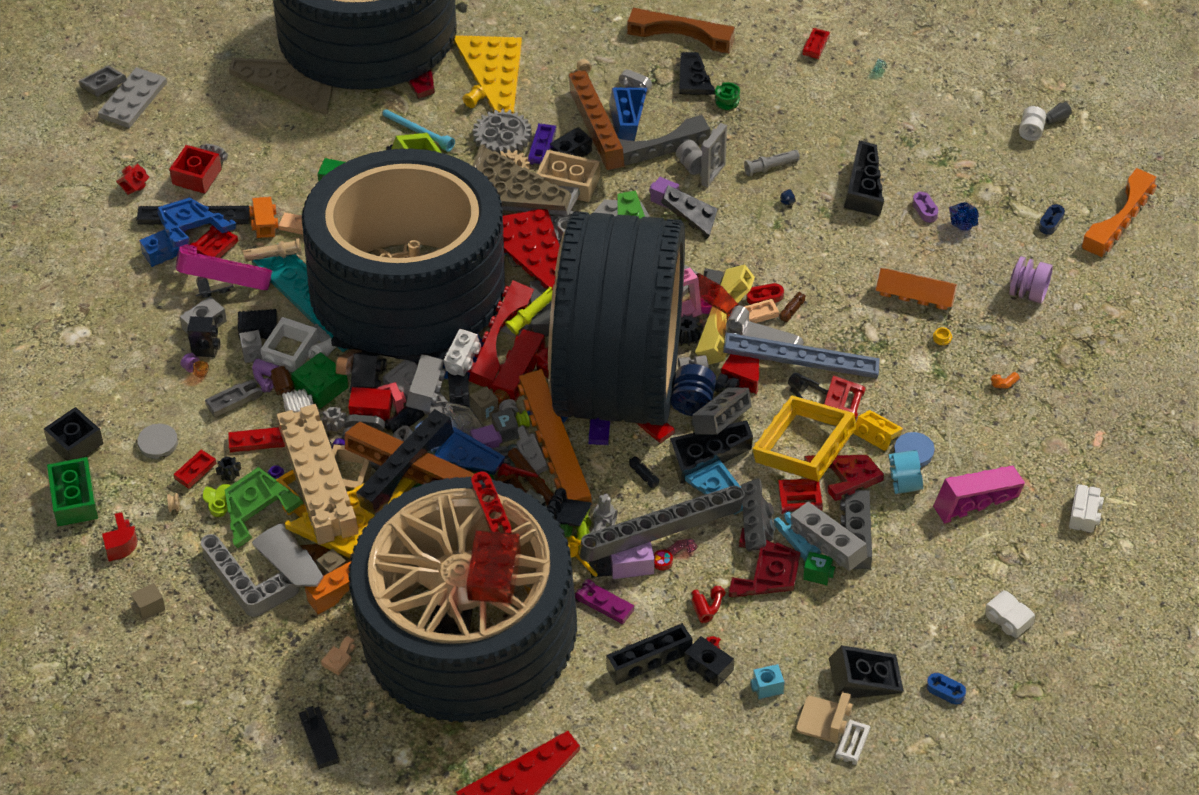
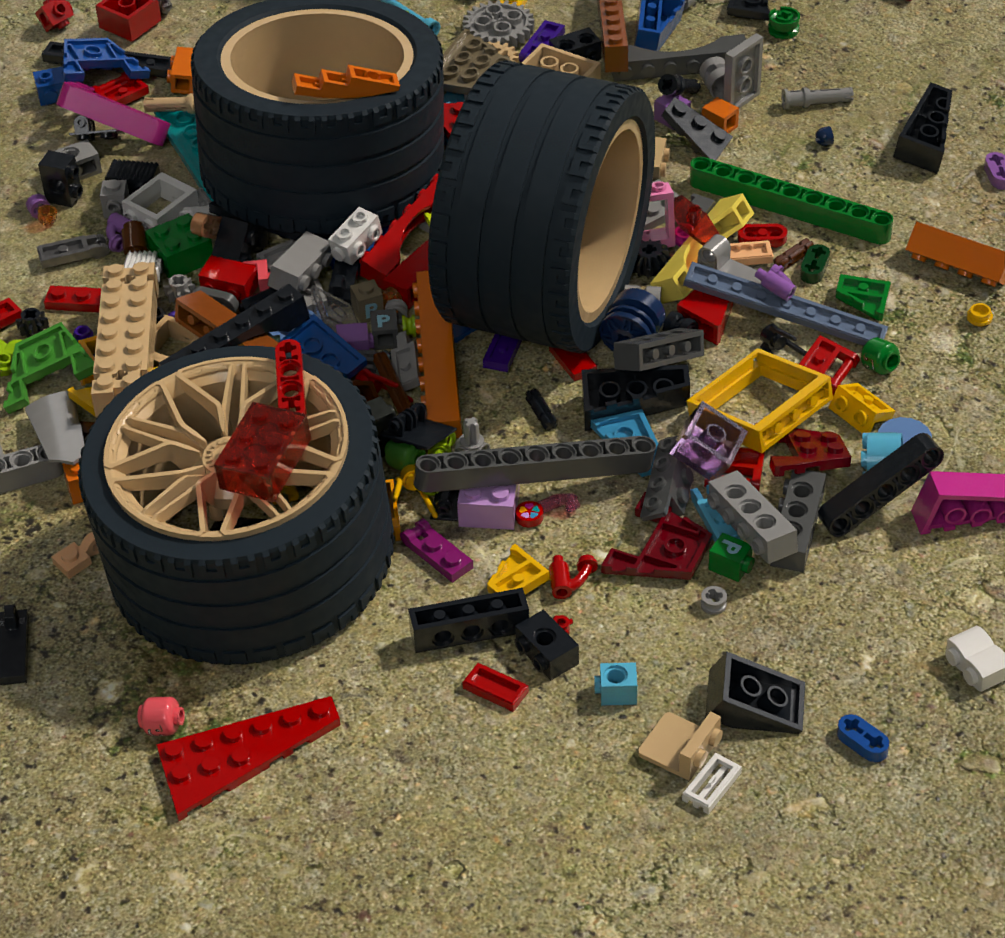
camera: 15 degrees right, 5 degrees down
clear light blue hinge [873,58,888,74] -> none
none -> coral head [137,697,185,736]
none -> orange slope [291,65,400,98]
none -> red tile [462,663,529,712]
none -> yellow wing [487,544,550,594]
none -> black pin [658,74,701,96]
none -> clear purple brick [669,401,748,481]
none -> green beam [690,157,893,244]
none -> orange brick [701,97,739,133]
none -> light grey bush [701,586,727,615]
none -> medium lavender plant [755,264,797,301]
none -> dark green beam [800,244,830,284]
none -> black beam [818,433,944,537]
none -> green wing [835,274,891,321]
none -> green head [861,337,900,375]

